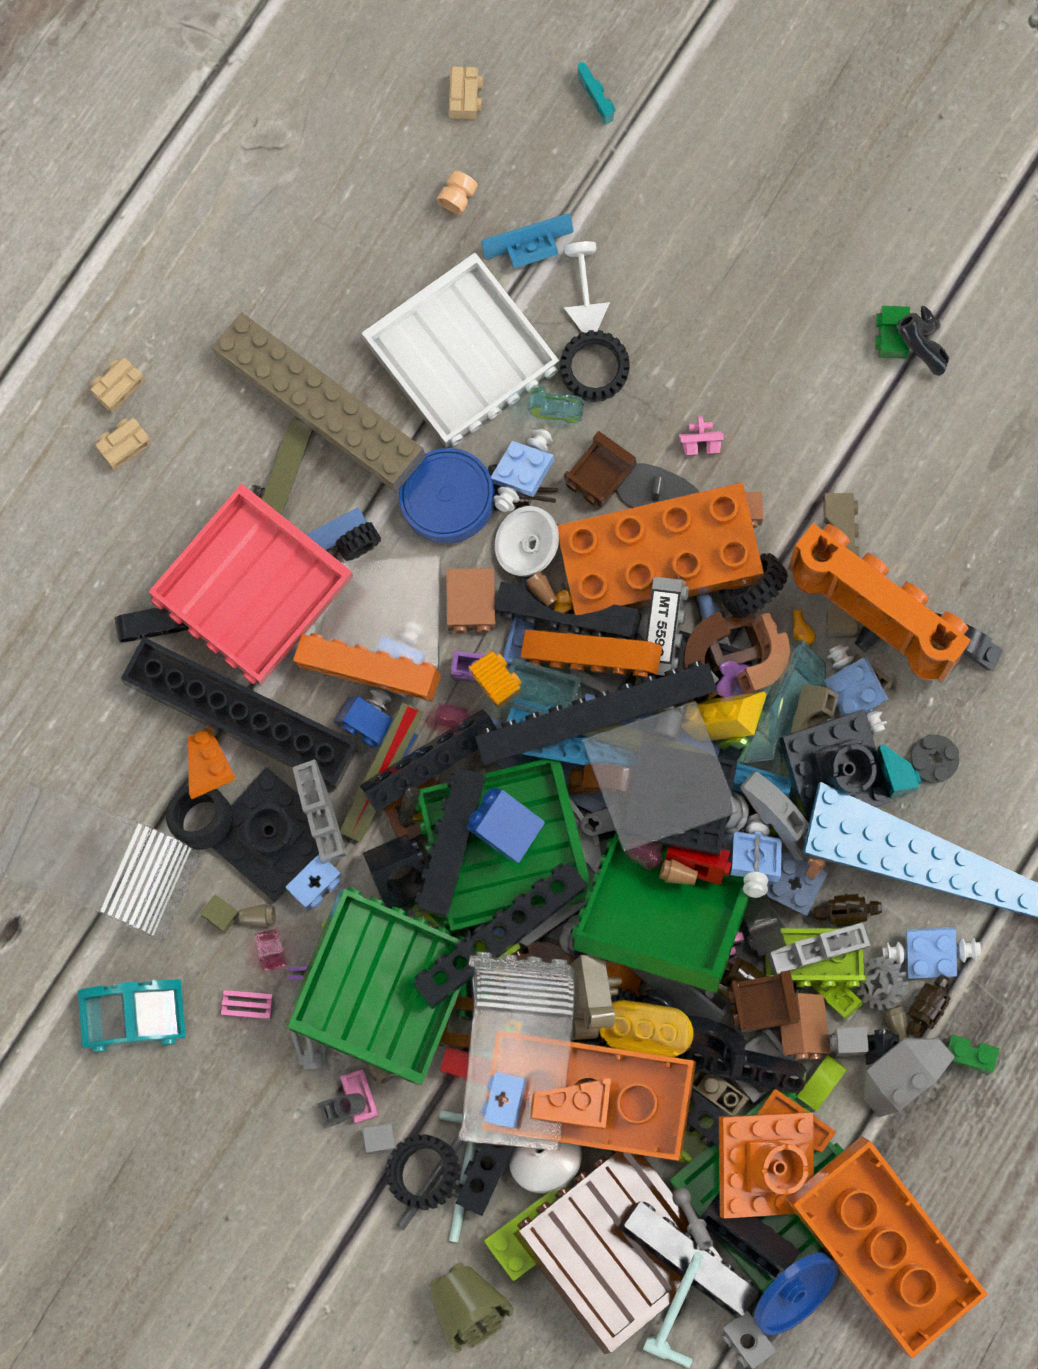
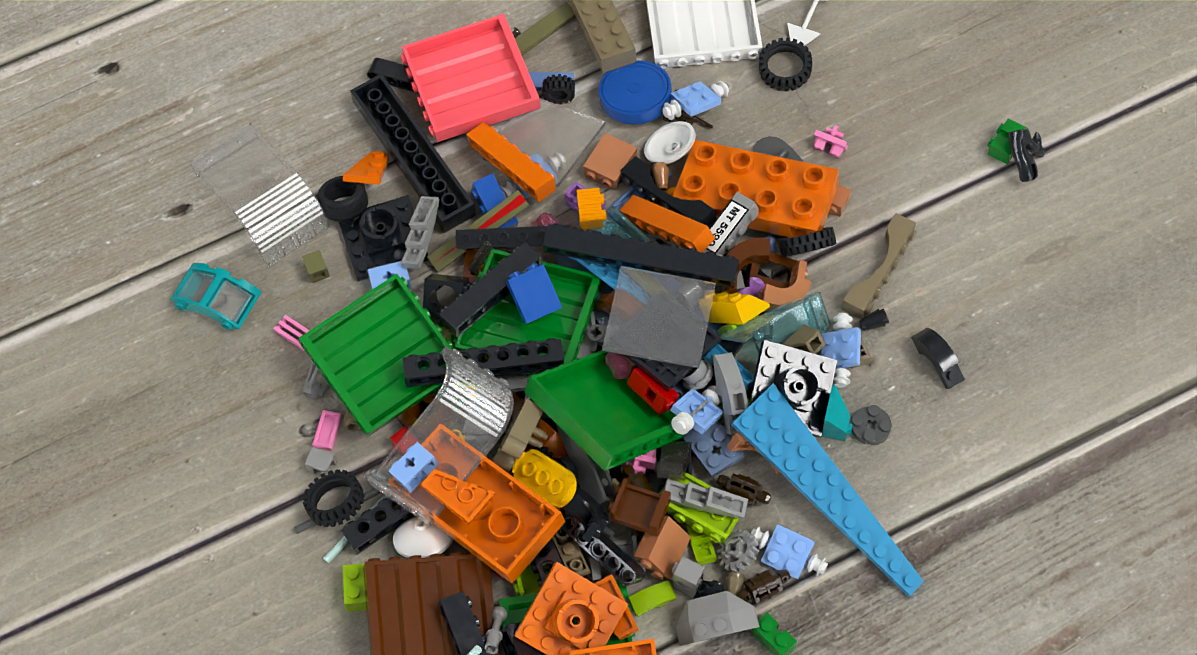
camera: 35 degrees right, 15 degrees down
dark tan cone [239,903,276,927] -> none
clear pink bracket [255,929,286,970] -> none
dark grey piece [317,1093,366,1128] -> none
olive cone [429,1263,514,1353] -> none
clear light blue animal [527,386,584,423] -> none
reddish brown panel [564,431,637,508] -> none
medium nougat cone [659,859,698,885] -> none
orange piece [788,523,971,683] -> none
light orange animal [792,609,816,646] -> none

